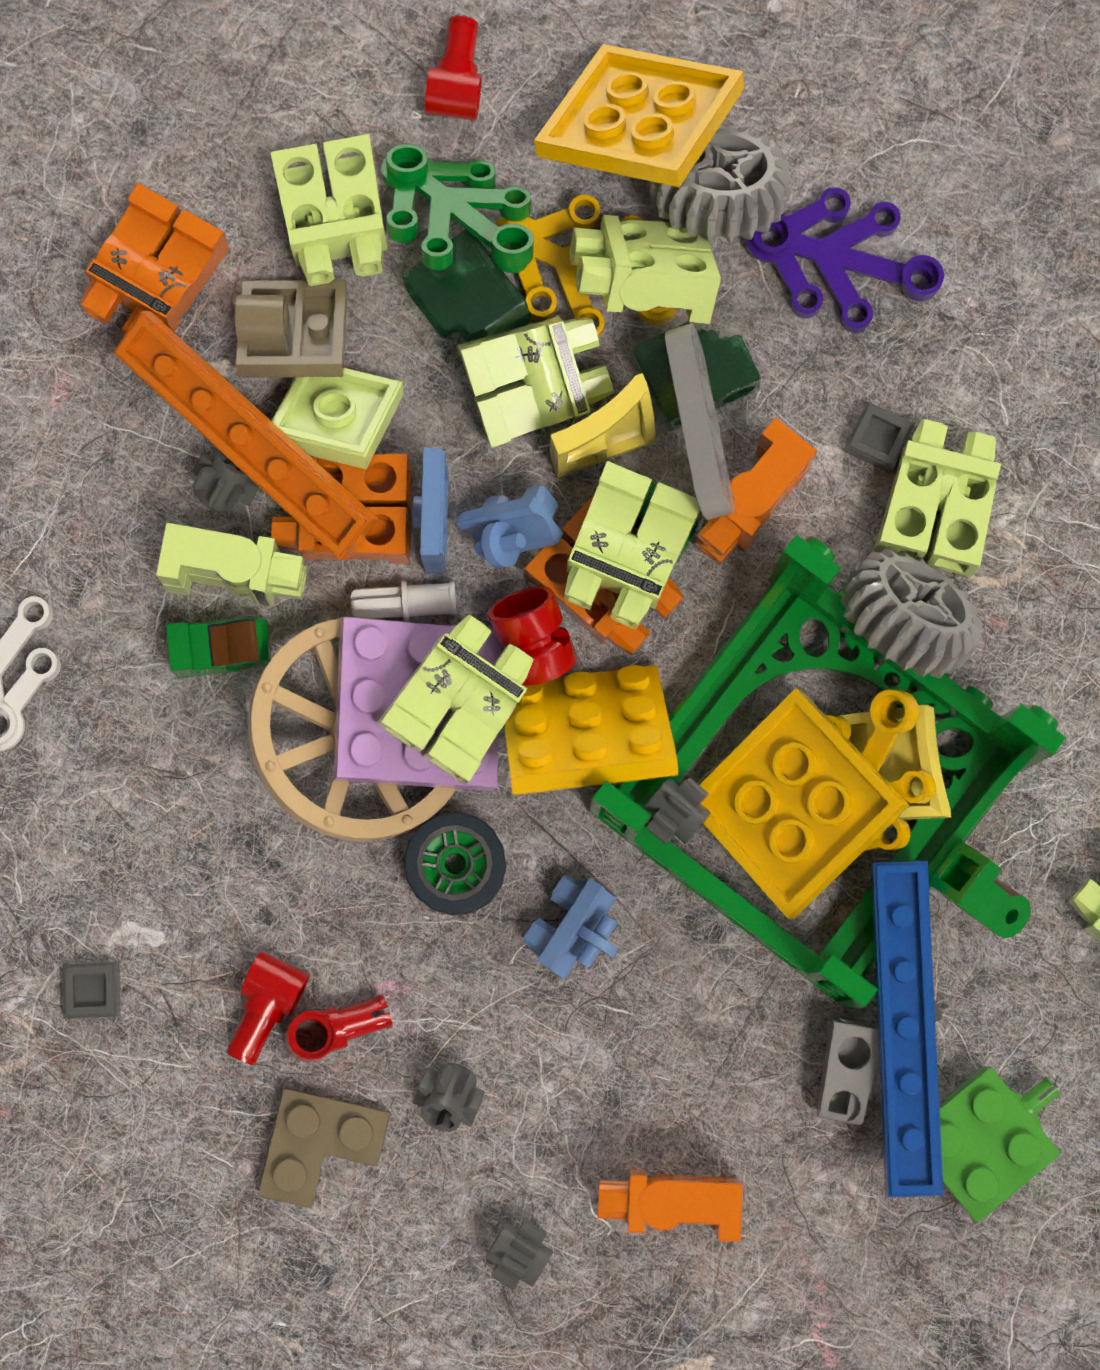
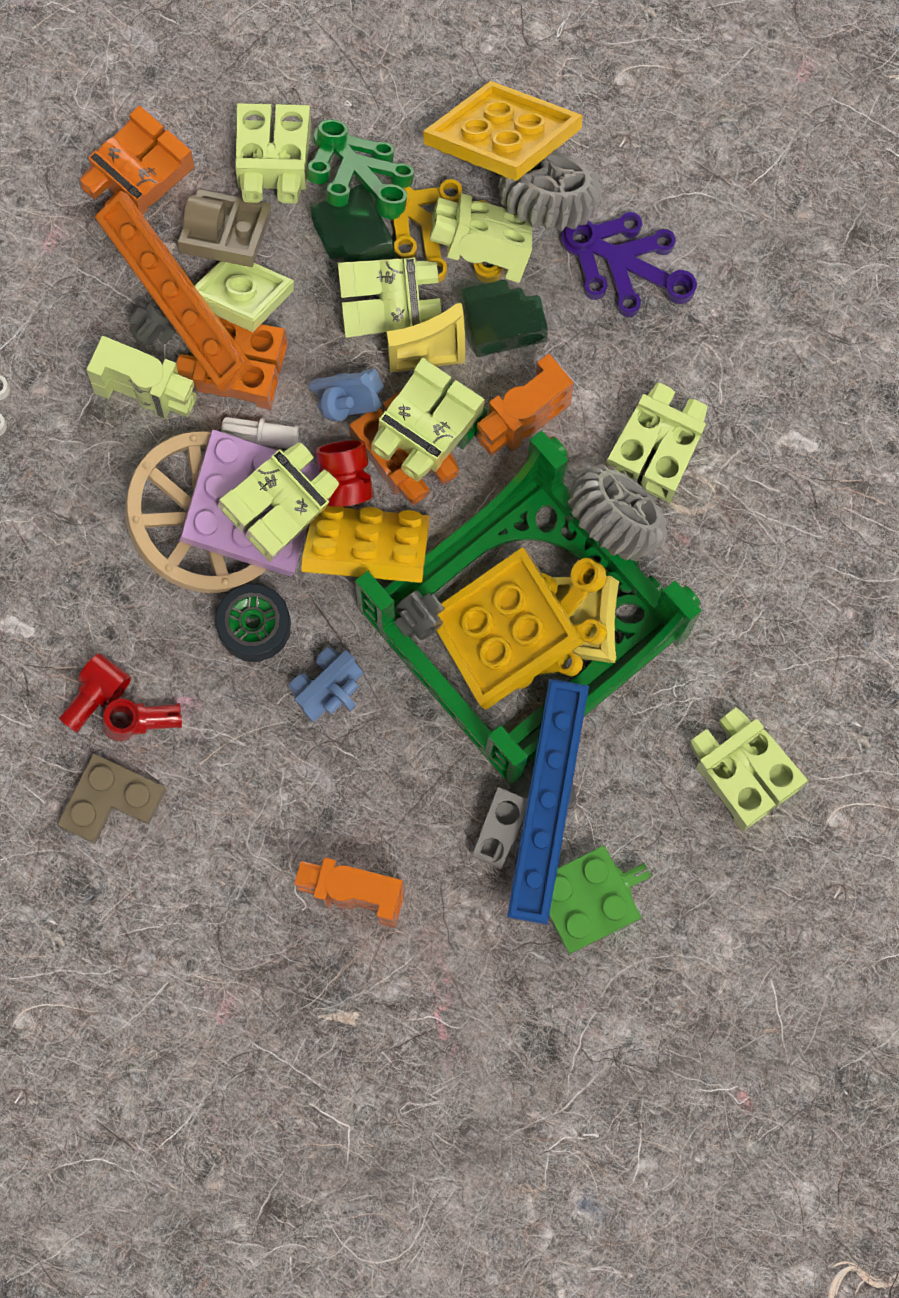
camera: 10 degrees right, 5 degrees down
green leg [166,618,272,679] -> none
medium blue plate [413,448,449,574] -> none
dark grey gear [413,1063,485,1132] -> none
red pin [424,16,482,121] -> none
dark grey gear [485,1218,553,1290] -> none
light grey beam [665,323,735,521] -> none
dark grey tile [844,401,915,473] -> none
green leg [929,840,1031,938] -> none

